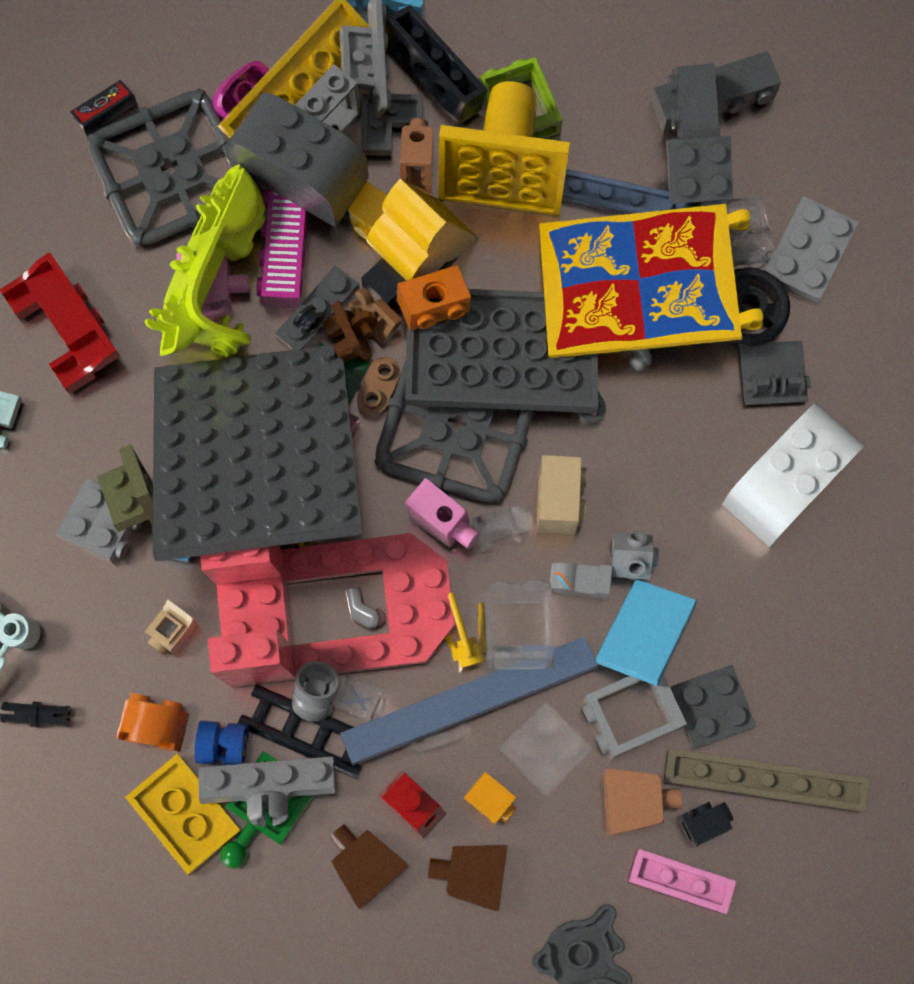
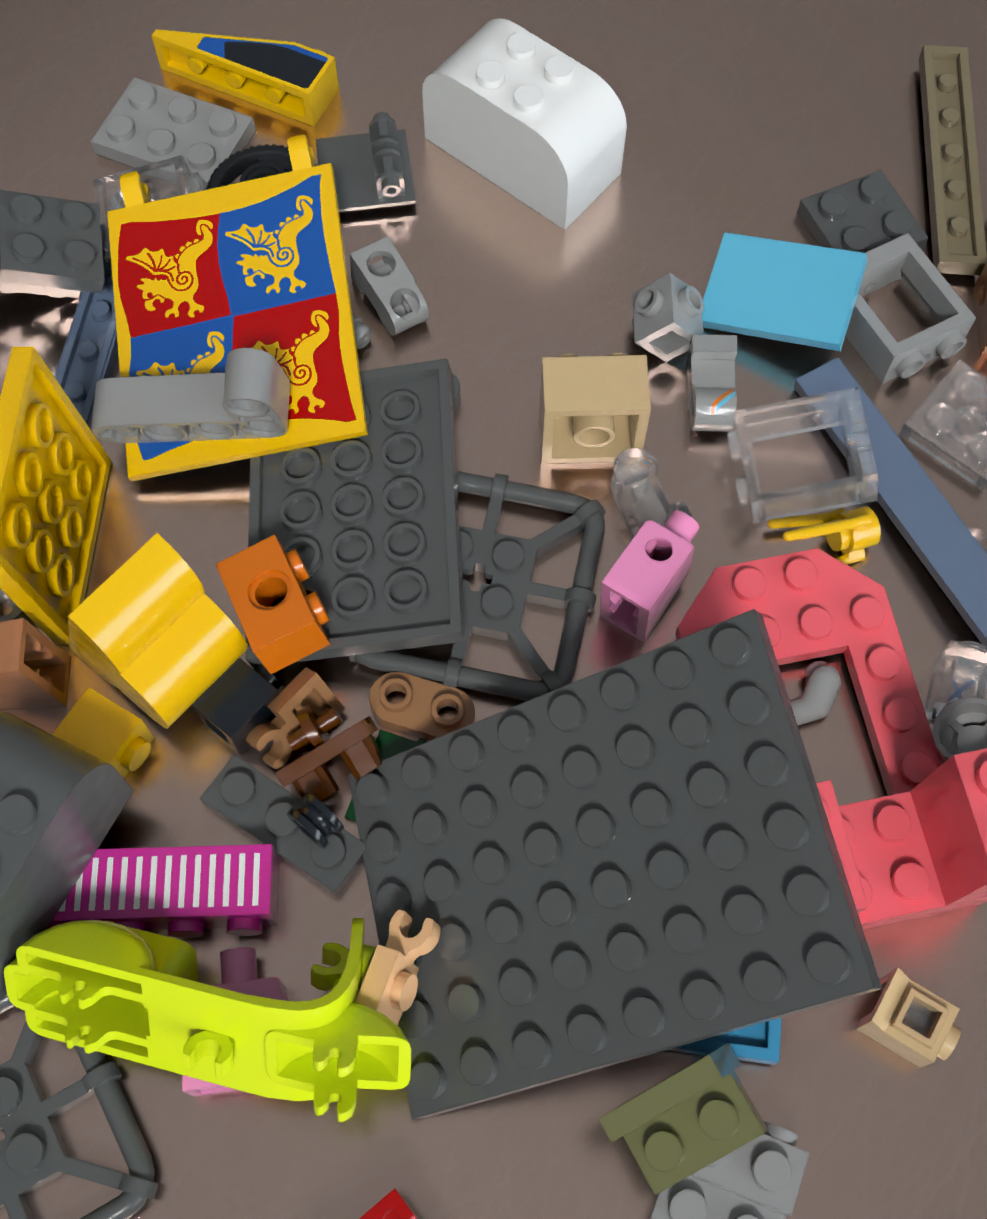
camera: 95 degrees left, 10 degrees down
none -> light grey beam [91,348,290,444]
none -> yellow slope [151,29,339,127]
none -> light grey leg [350,236,429,336]
none -> light nougat plate [355,910,440,1025]

